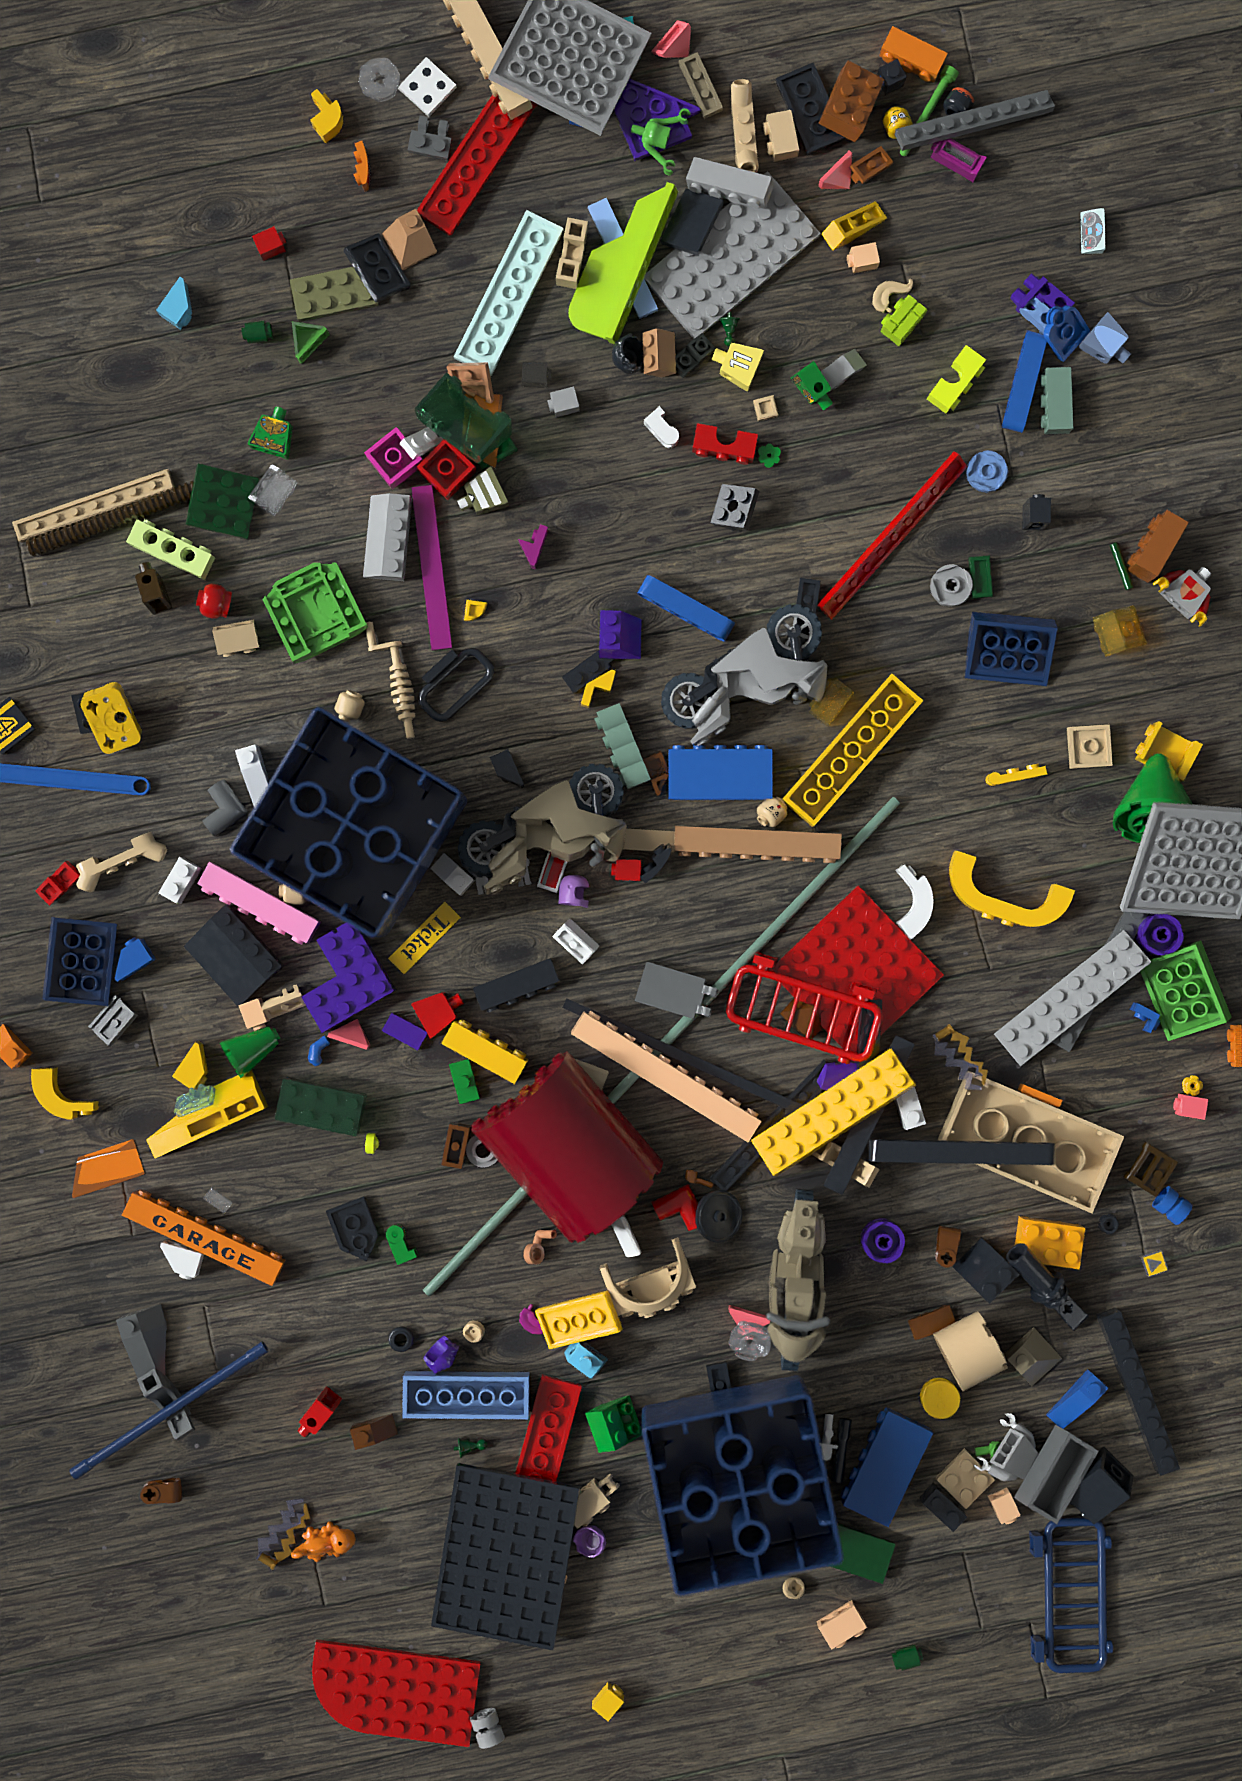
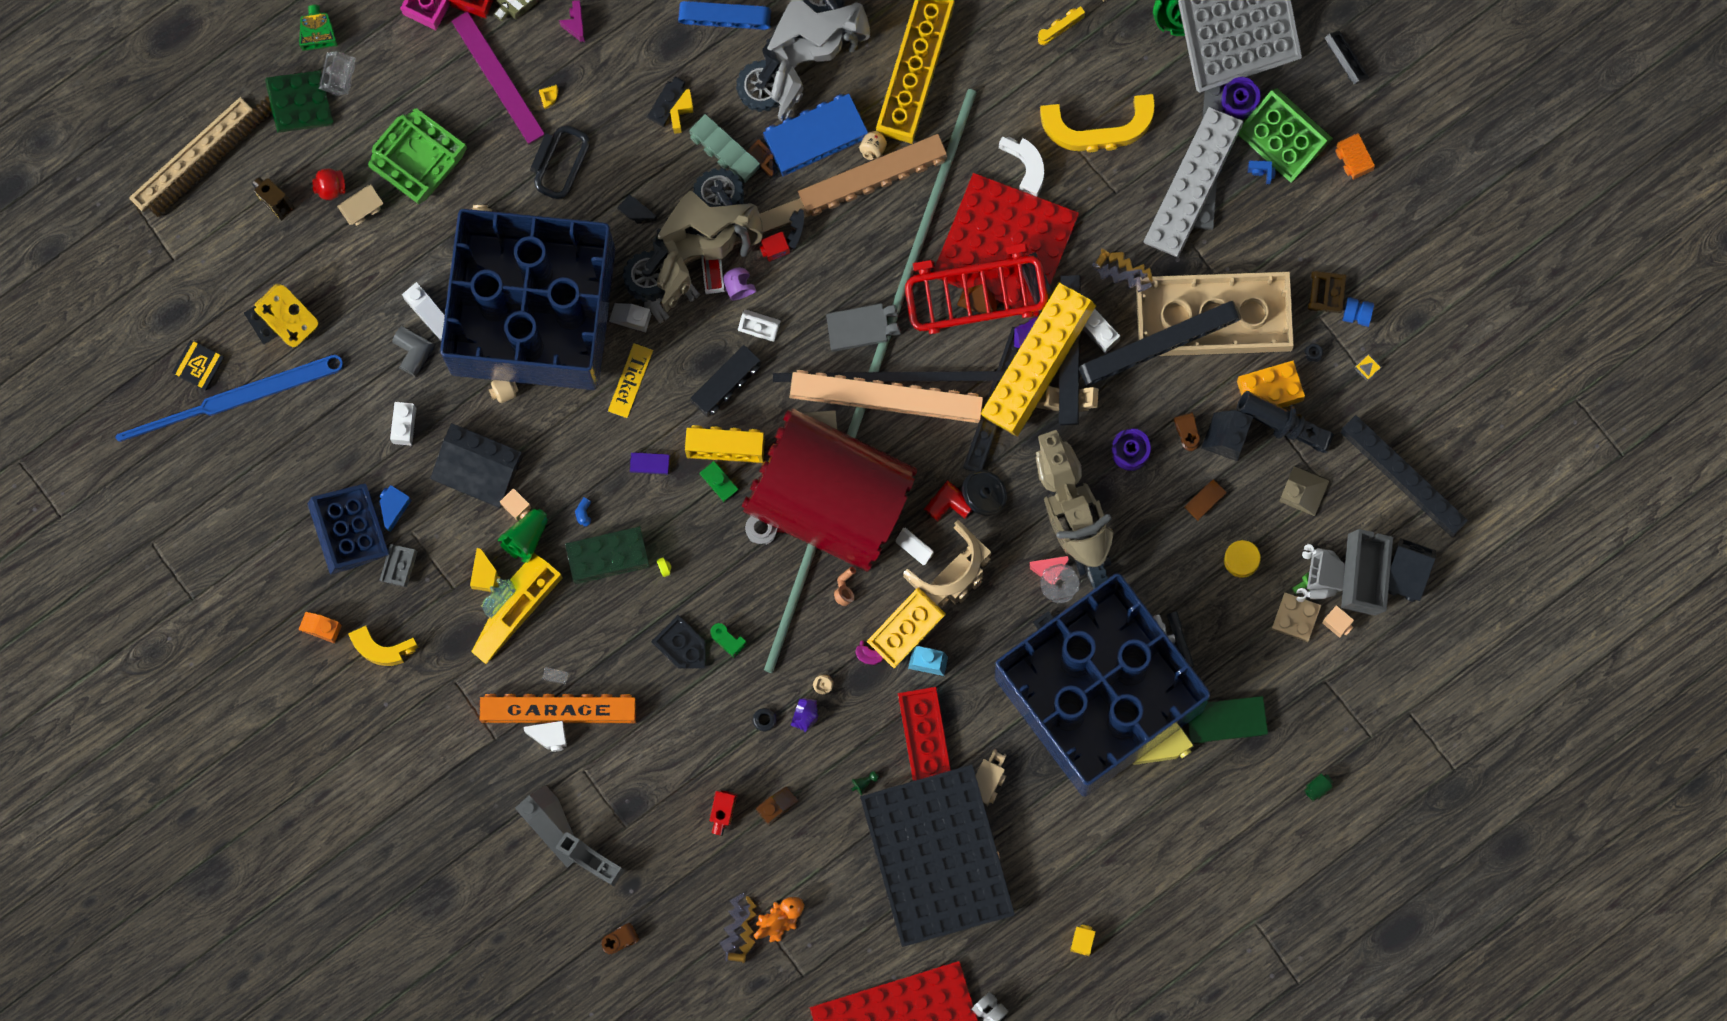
camera: 20 degrees left, 10 degrees down
red slope [35,861,80,906] -> none
dark blue piece [70,1341,269,1480] -> none
orange sticker [72,1139,144,1198] -> none
tan plate [76,832,167,892] -> none
yellowish green brick [126,519,215,580] -> none
bright pink brick [197,862,321,945] -> none
tan plate [261,985,306,1019] -> none
dark purple piece [301,922,396,1033] -> none
coral slope [327,1019,370,1050] -> none
light grey slope [363,493,412,582] -> none
tan piece [366,622,415,739] -> none
medium blue brick [403,1371,530,1419] -> none
red torso [411,992,464,1038] -> none
reddish brown brick [441,1122,471,1169] -> none
medium lavender hair [573,1525,606,1558] -> none
green slope [585,1395,643,1453] -> none
dark purple slope [599,610,641,659] -> none
dark orange hand [685,1170,713,1188] -> none
tan tile [783,1577,805,1599] -> none
clear yellow brick [809,678,855,727] -> none
light nougat brick [817,1600,867,1650] -> none
blue brick [840,1407,933,1527] -> none
black brick [919,1483,967,1532] -> none
tan brick [933,1311,1008,1391] -> none
orange tile [1018,1084,1062,1107] -> none
dark blue bar [1029,1518,1113,1673] -> none
blue slope [1046,1369,1108,1429] -> none
coral brick [1173,1094,1208,1120] -> none
yellow plate [1182,1075,1203,1096] -> none

